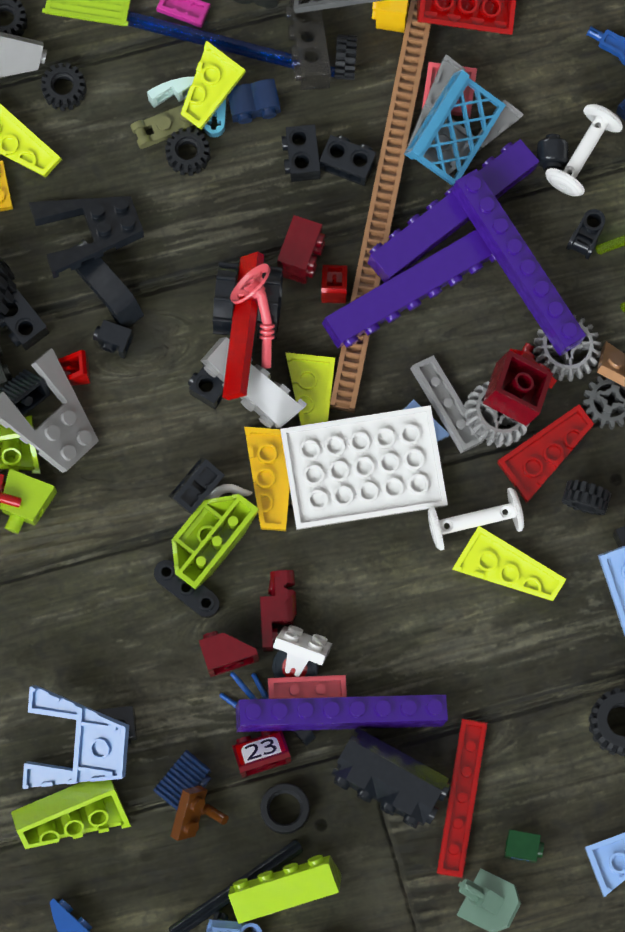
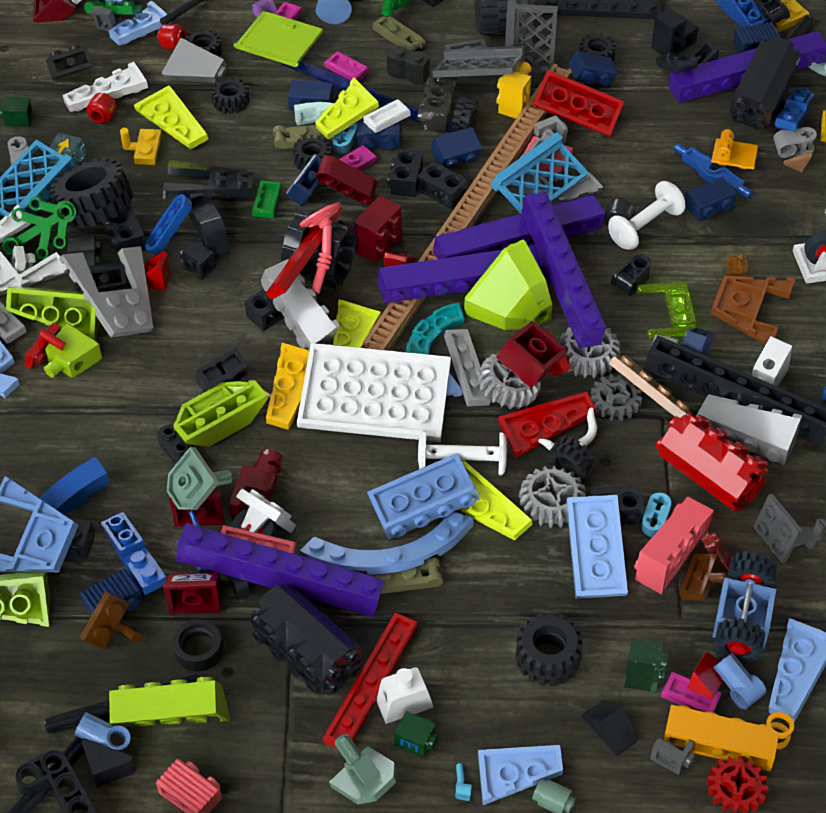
camera: 15 degrees right, 25 degrees down
none -> blue slope [39,457,110,515]
none -> blue slope [101,512,166,595]
none -> blue plate [145,194,192,255]
none -> sand green piece [167,447,232,510]
none -> green plate [252,181,282,219]
none -> dark blue brick [286,155,322,206]
none -> dark blue brick [288,79,334,110]
none -> medium blue plate [299,511,474,575]
none -> dark red beam [316,155,378,204]
none -> dark pink plate [339,145,377,171]
none -> white tile [363,99,410,133]
none -> medium blue bracket [367,453,480,540]
none -> olive plate [370,558,443,594]
none -> white torso [376,667,433,724]
none -> teal tile [406,302,465,355]
none -> dark blue brick [430,127,483,169]
none -> medium azure hand [455,763,472,801]
none -> lime brick [464,240,552,330]
none -> light grey gear [519,465,586,529]
none -> light grey bracket [534,115,568,143]
none -> white animal [538,407,597,451]

